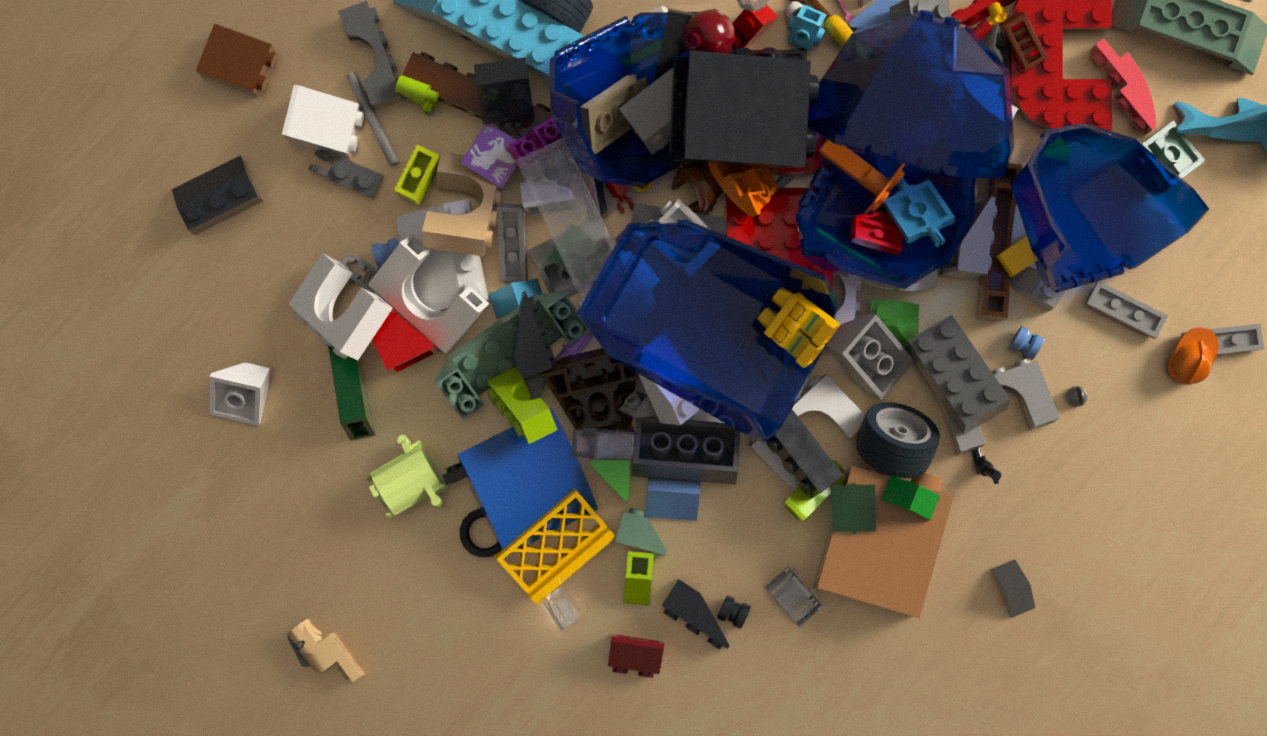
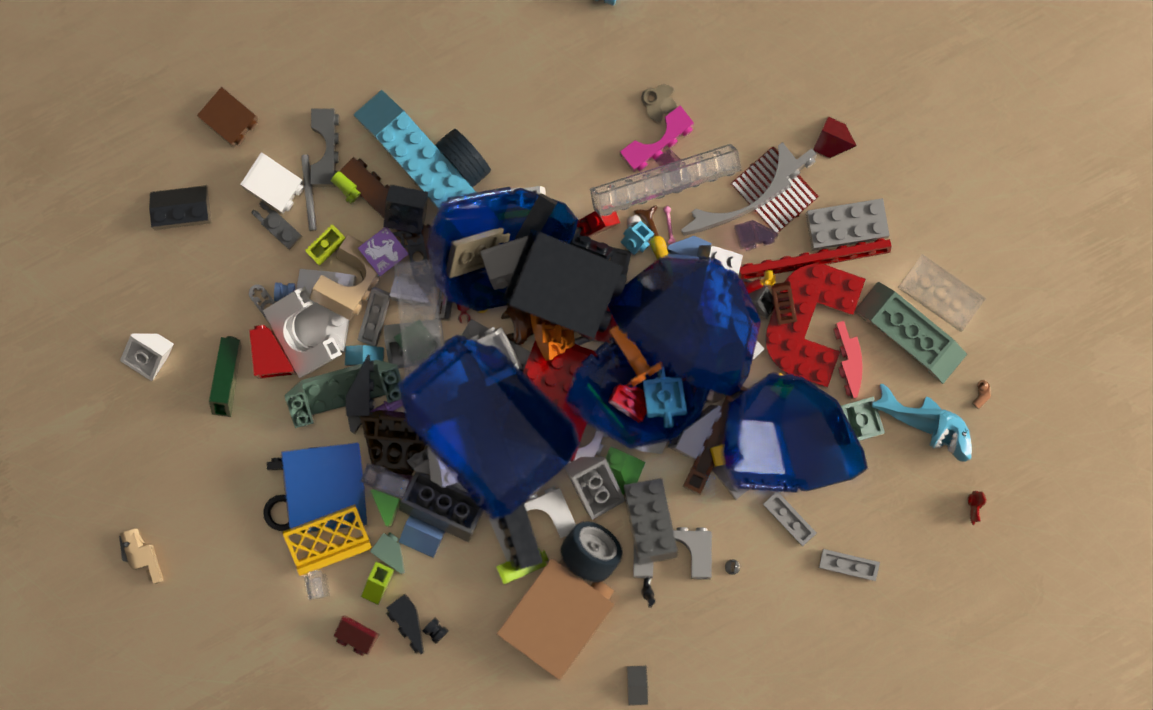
camera: 20 degrees right, 0 degrees up
white arch [289,253,393,360] -> none
yellowish green container [366,435,448,518] -> none
lime arch [487,367,557,444] -> none
magenta slope [507,118,567,170] -> none
dark red cylinder [682,9,736,54] -> none
yellow hips [757,288,841,368] -> none
clear brick [764,567,823,627] -> none
clear green piece [831,482,876,534] -> none
green slope [881,476,940,520] -> none
medium blue wheel [1009,326,1045,360] -> none
orange piece [1168,327,1219,385] -> none

